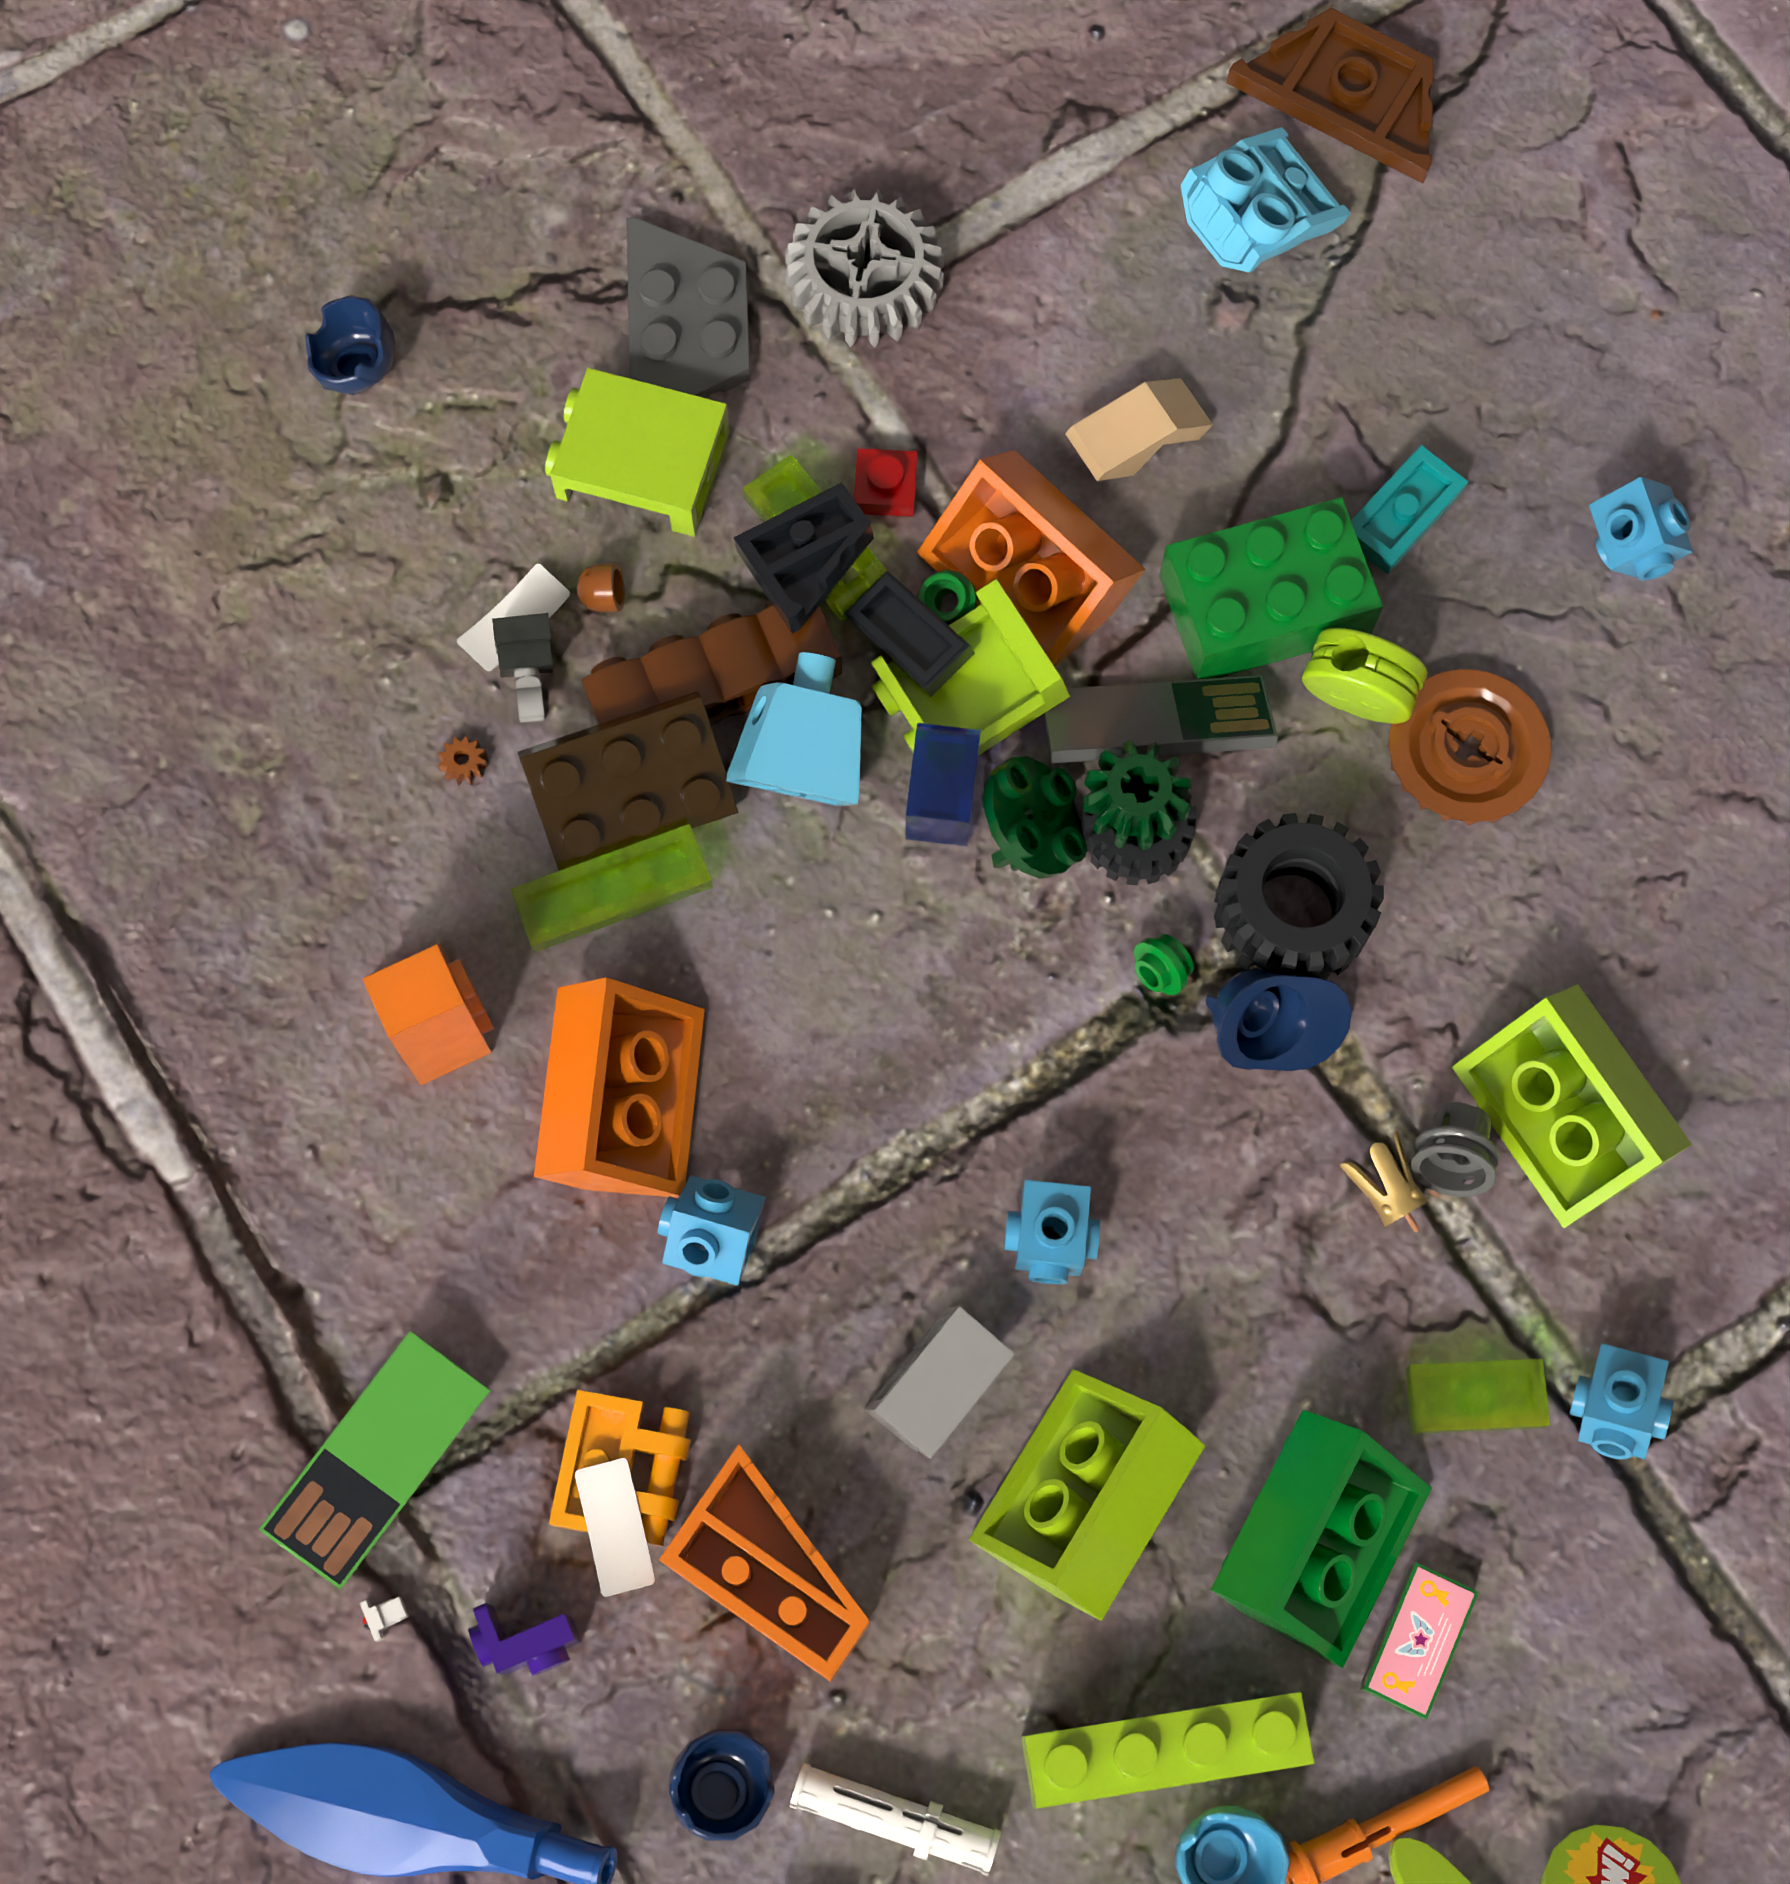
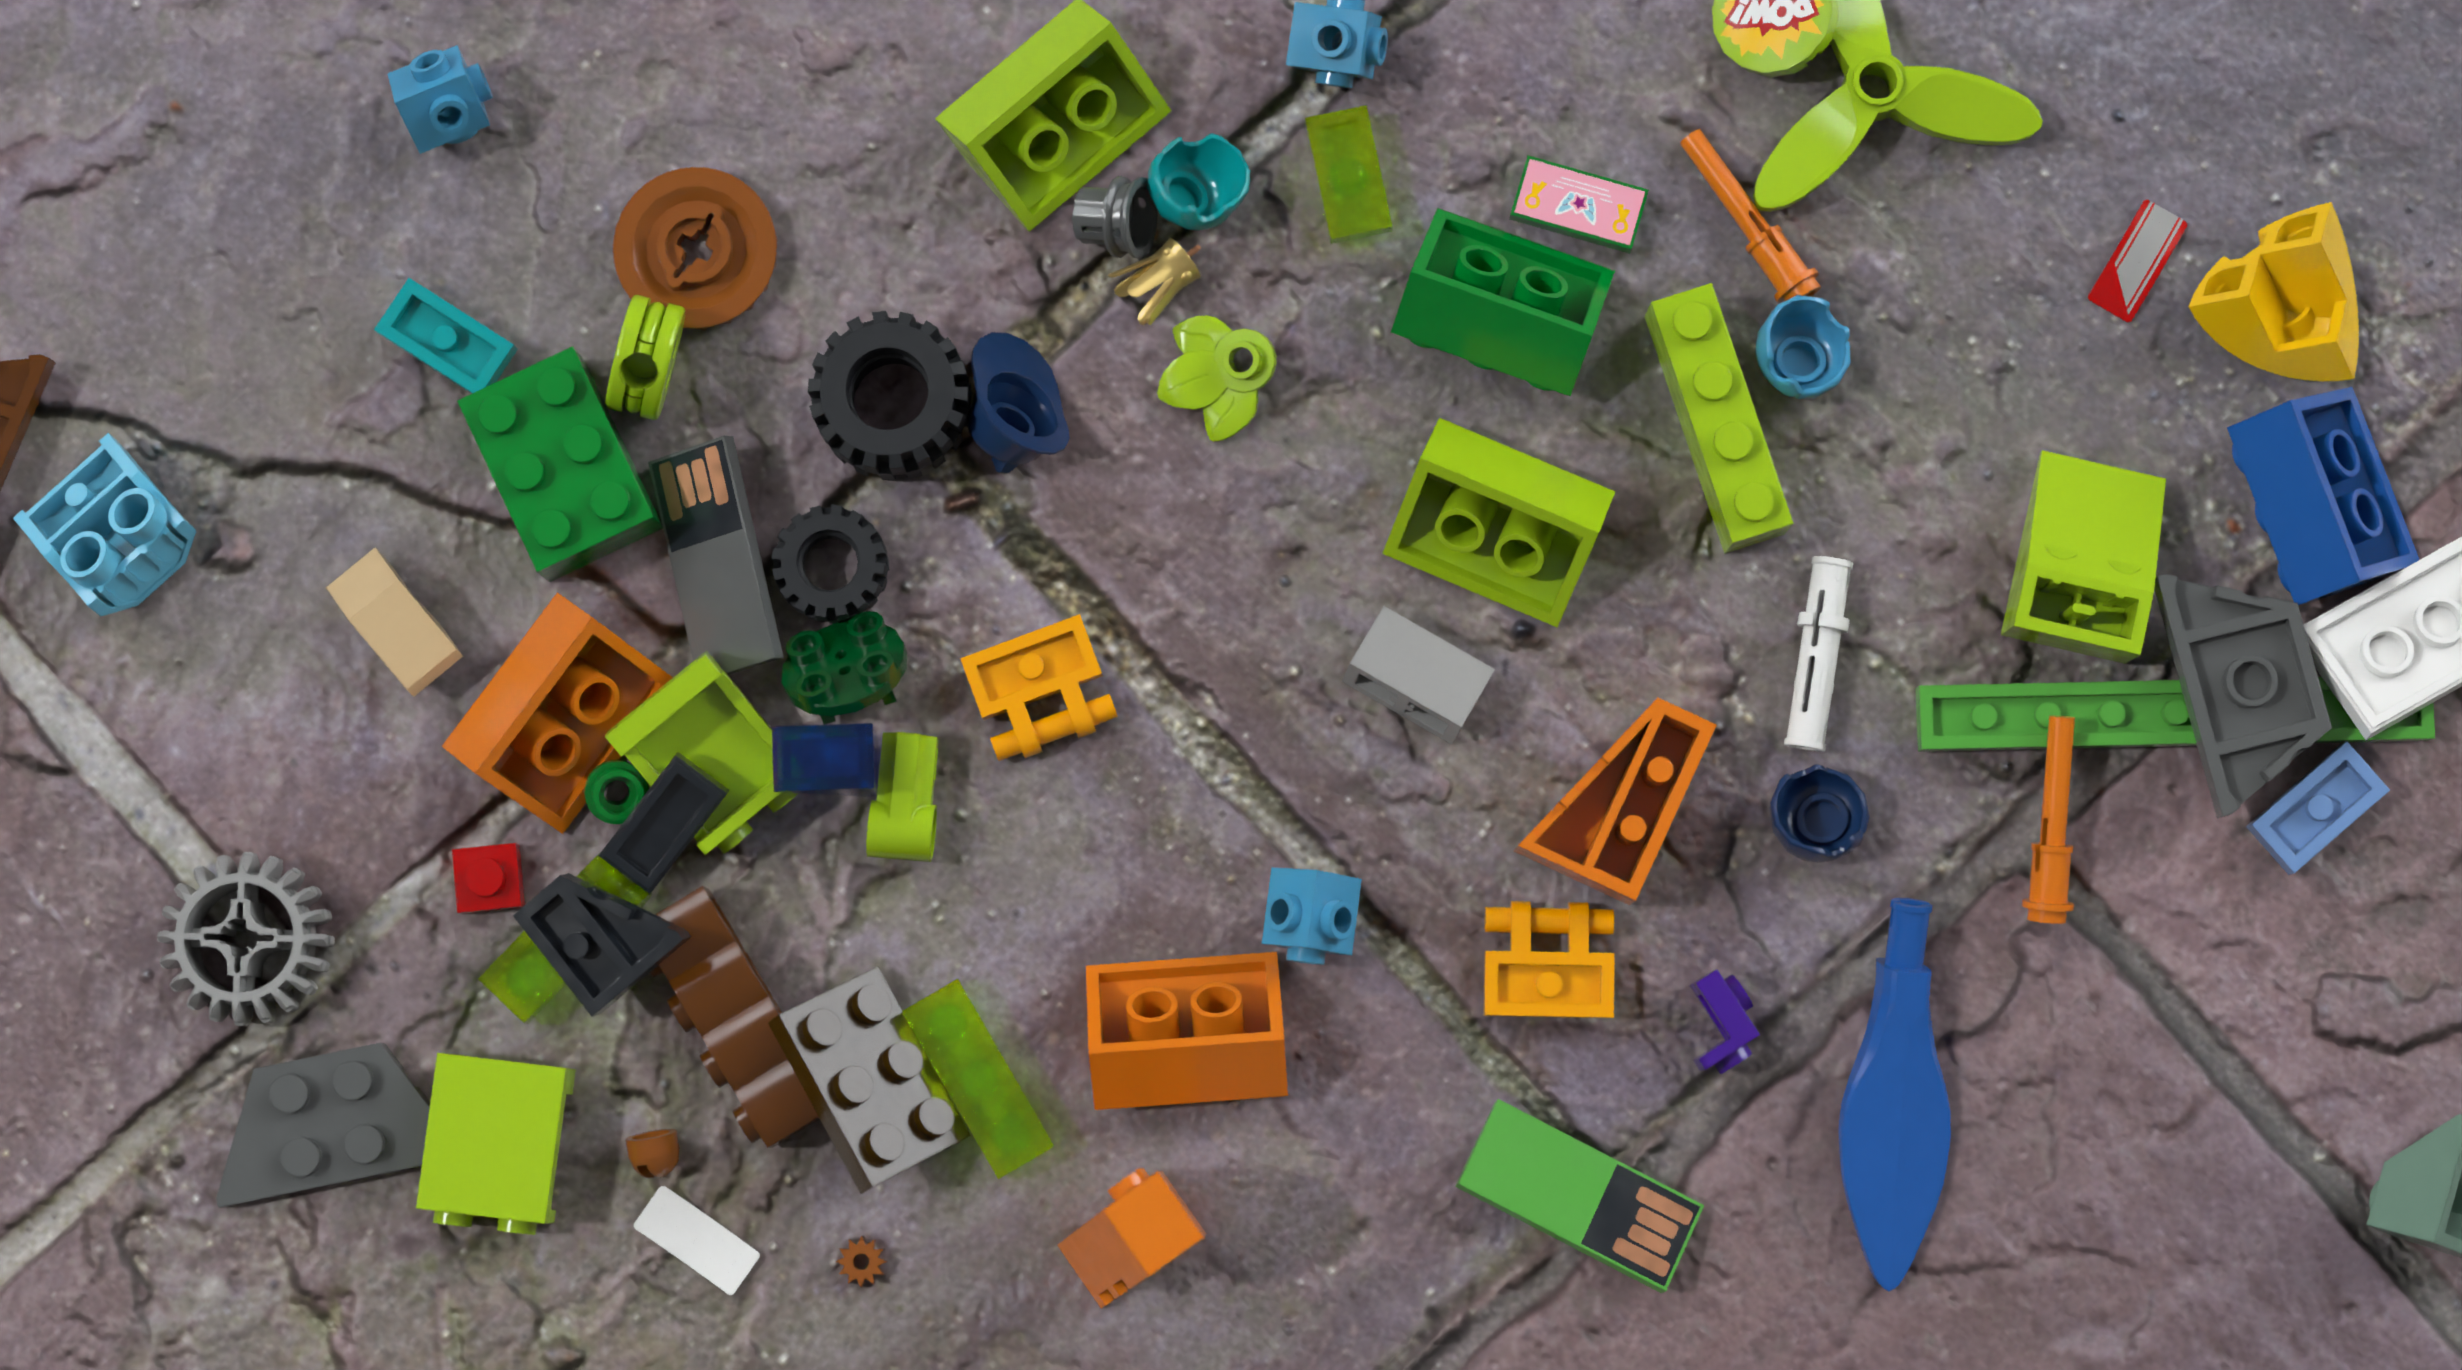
camera: 95 degrees left, 10 degrees up
white piece [360,1597,409,1642] -> none
pearl dark grey piece [492,613,553,723] -> none
white sticker [575,1458,655,1597] -> none
medium azure torso [726,652,862,806] -> none
dark azure brick [1004,1180,1100,1285] -> none
dark green gear [1083,739,1192,851] -> none
green plate [1134,934,1194,995] -> none
none -> lime piece [866,732,939,862]
none -> light orange plate [960,614,1118,761]
none -> teal hair [1147,133,1251,231]
none -> lime plate [1157,316,1277,442]

